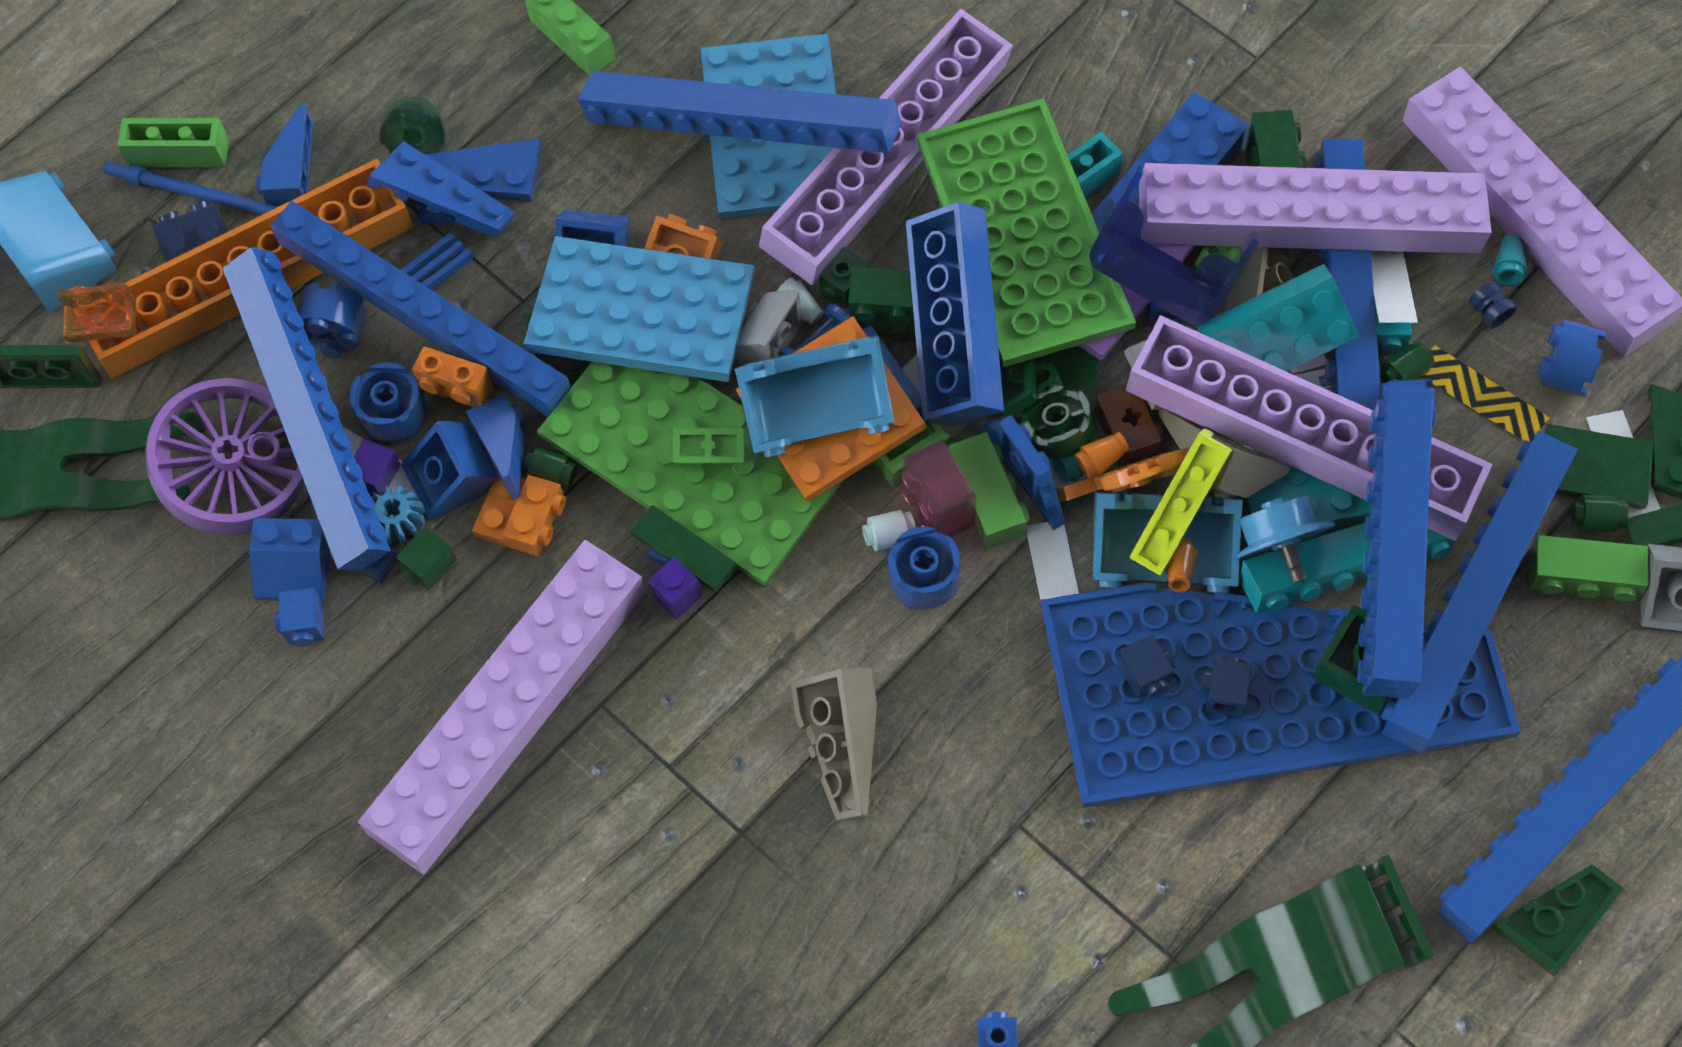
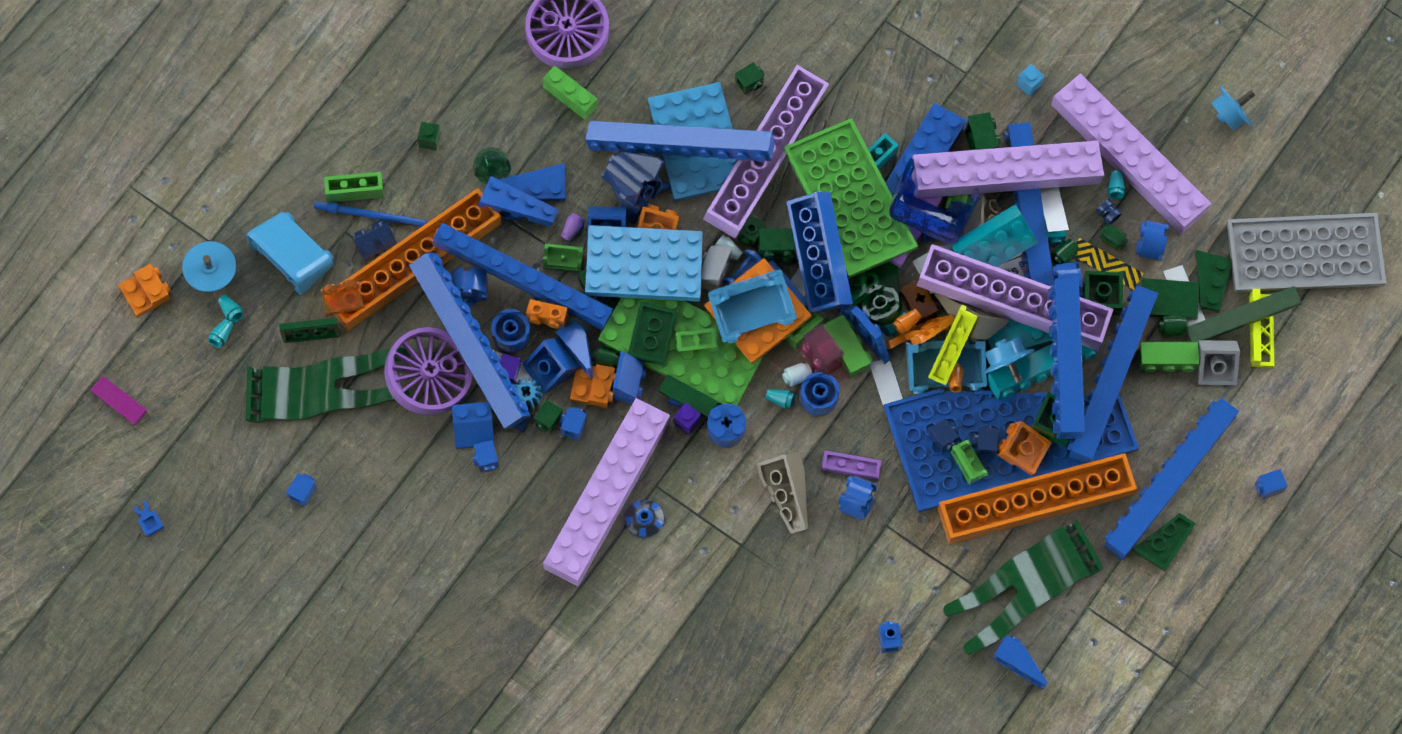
camera: 15 degrees left, 5 degrees up
blue slope [256,104,313,207] -> none
blue tile [401,232,474,290] -> none
none -> dark green brick [417,122,441,151]
none -> bright green hinge [543,244,583,272]
none -> medium lavender cone [560,213,585,242]
none -> blue brick [560,408,587,440]
none -> dark blue brick [601,152,671,224]
none -> blue slope [613,352,647,403]
none -> dish [625,499,664,537]
none -> dark green tile [628,302,678,366]
none -> blue brick [707,404,746,448]
none -> dark green brick [735,62,765,95]
none -> teal cone [766,389,795,409]
none -> medium lavender tile [821,450,882,481]
none -> blue brick [838,476,877,521]
none -> orange brick [938,453,1137,545]
none -> bright green hinge [951,439,988,485]
none -> orange plate [997,421,1052,475]
none -> dark azure brick [1016,64,1045,97]
none -> dark green brick [1082,271,1123,316]
none -> dark green brick [1099,225,1129,251]

